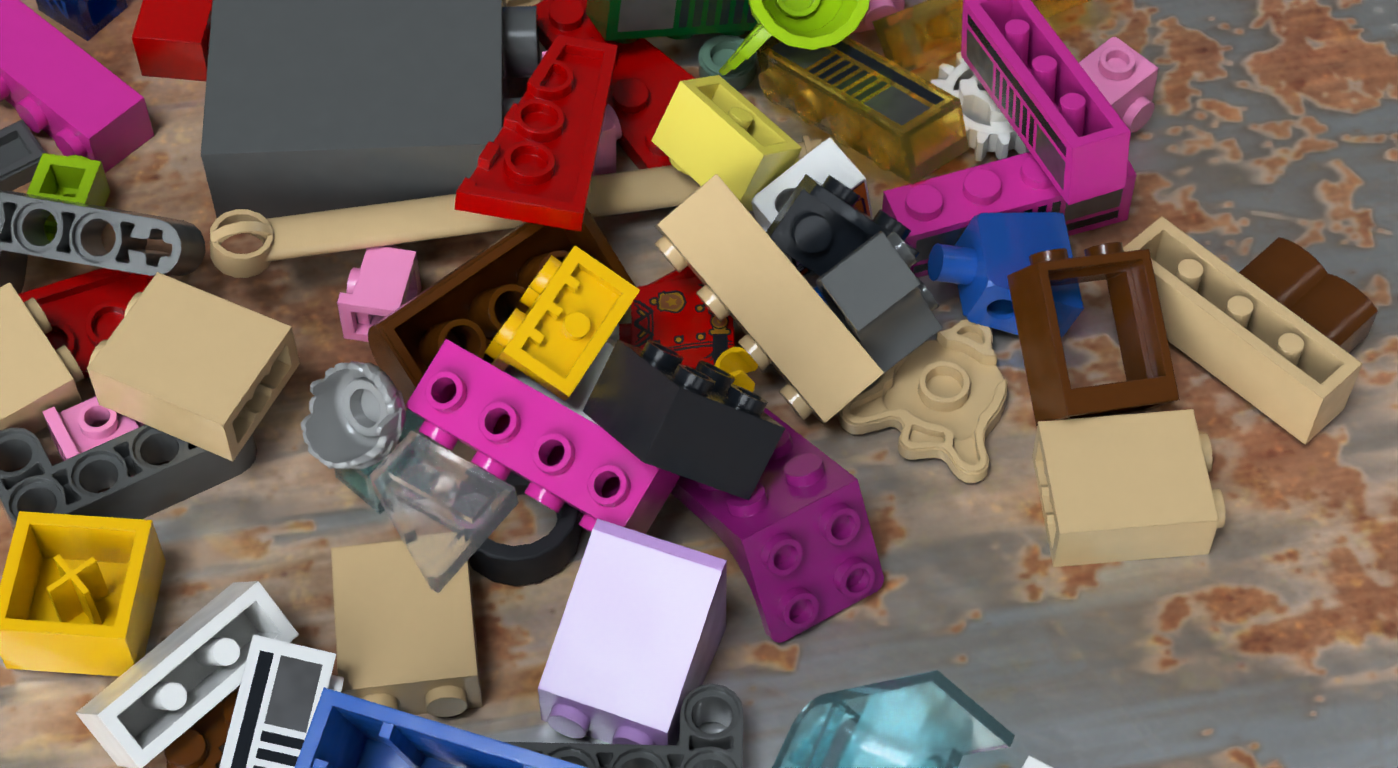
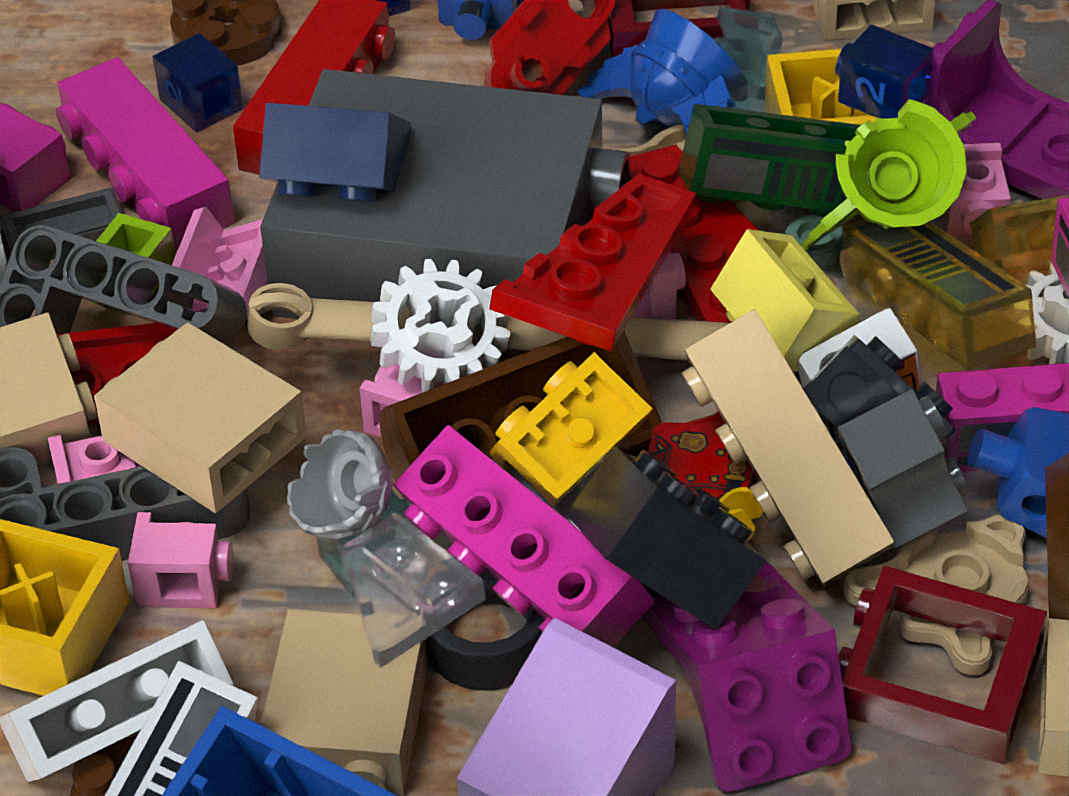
camera: 15 degrees right, 10 degrees down
none -> bright pink brick [128,512,233,608]
none -> bright pink bracket [172,207,268,319]
none -> dark blue slope [259,103,412,202]
none -> white gear [370,259,511,393]
none -> dark red window [838,565,1047,765]

